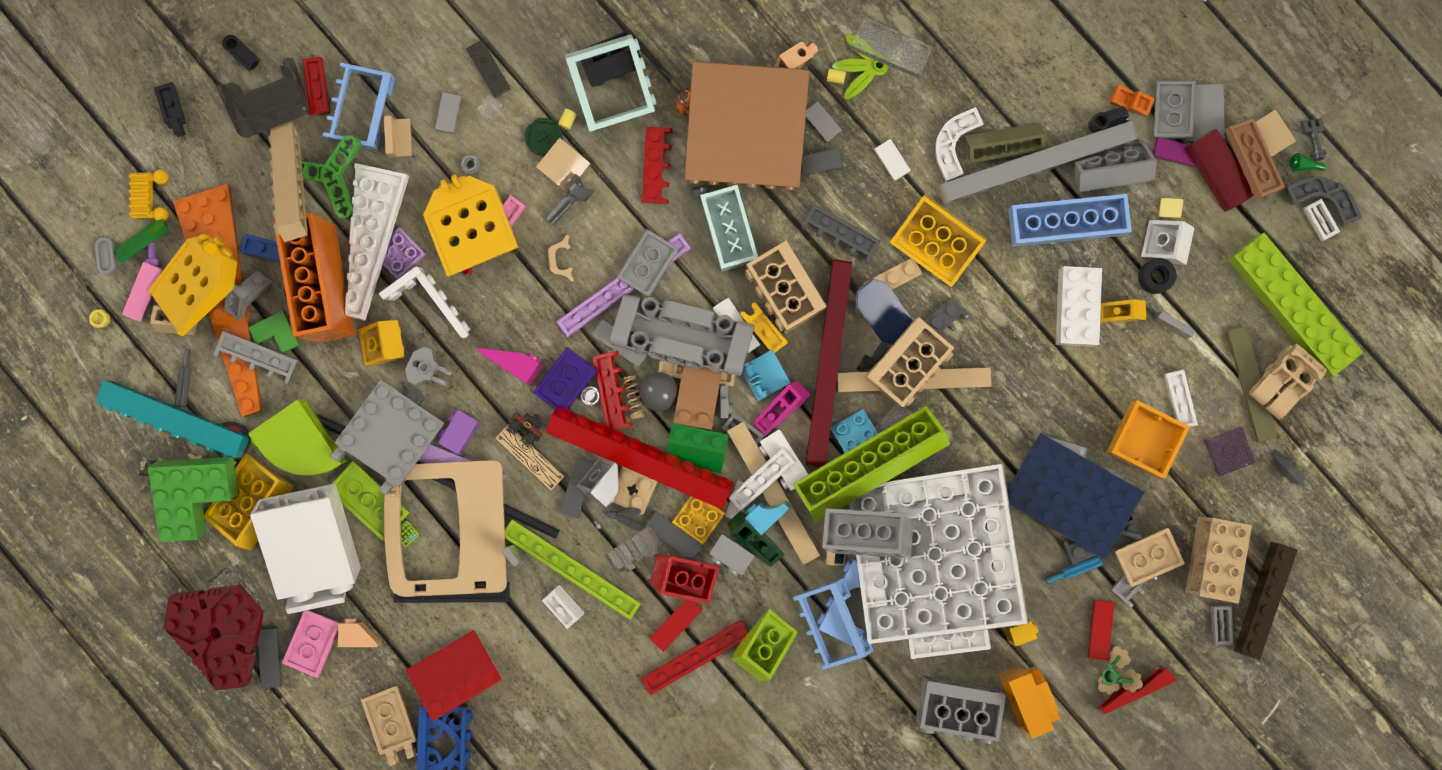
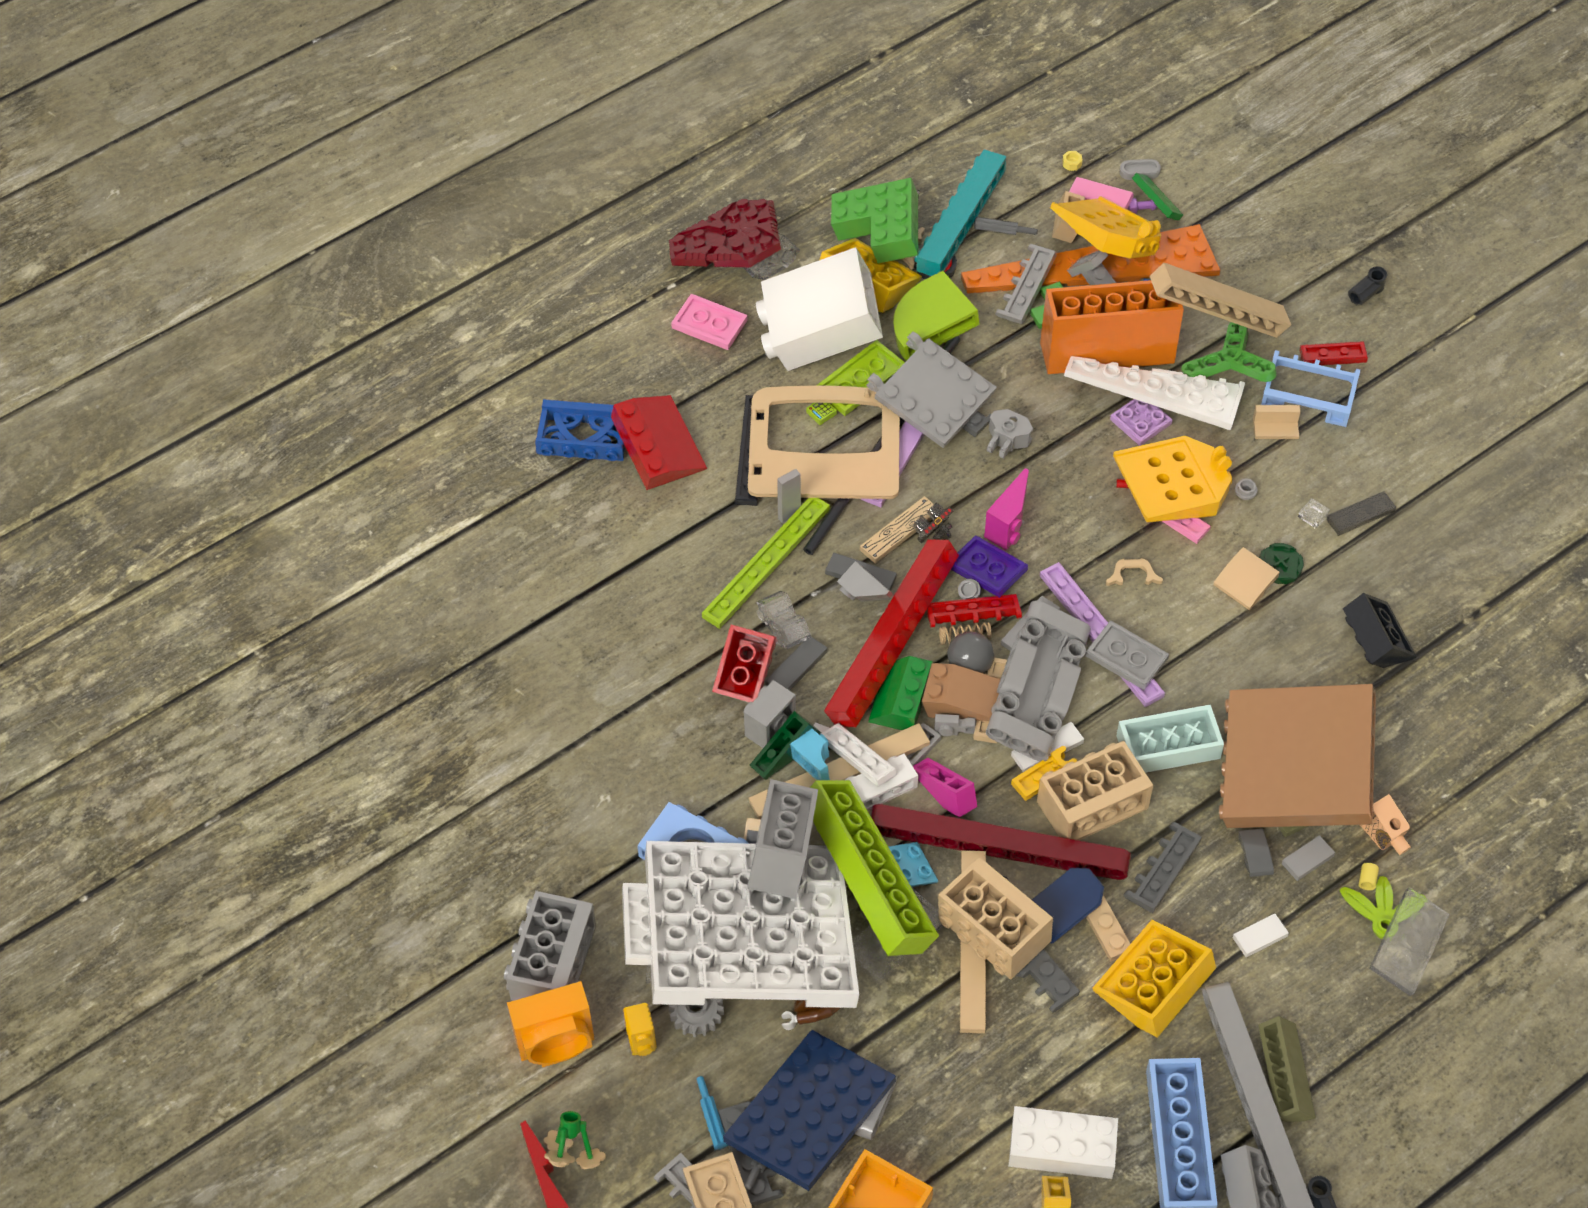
camera: 90 degrees right, 30 degrees down
yellow gear [129,169,169,221] -> none
black hinge [154,82,186,137] -> none
clear smoke windscreen [216,58,309,138] -> none
dark grey tile [258,628,282,688] -> none
white tile [286,589,346,614] -> none
light nougat slope [338,618,381,647] -> none
yellow slope [358,320,405,367] -> none
tan tile [361,685,418,766] -> none
white bracket [379,266,471,338] -> none
light grey tile [435,92,462,134] -> none
medium lavender brick [438,410,481,455] -> none
white slope [542,585,584,629] -> none
dark grey piece [546,174,595,225] -> none
light yellow hinge [558,109,577,130] -> none
light aqua window [565,34,657,132] -> none
dark grey piece [604,507,643,531] -> none
tan brick [613,466,657,515] -> none
red tile [641,620,749,695] -> none
red hinge [642,127,673,204] -> none
red tile [649,600,703,652] -> none
yellow tile [672,496,725,545] -> none
dark grey tile [690,185,710,198] -> none
lime slope [731,609,798,682] -> none
medium azure hinge [742,349,791,401] -> none
light blue hinge [792,578,874,670] -> none
white plate [935,107,984,182] -> none
red tile [1088,600,1115,661] -> none

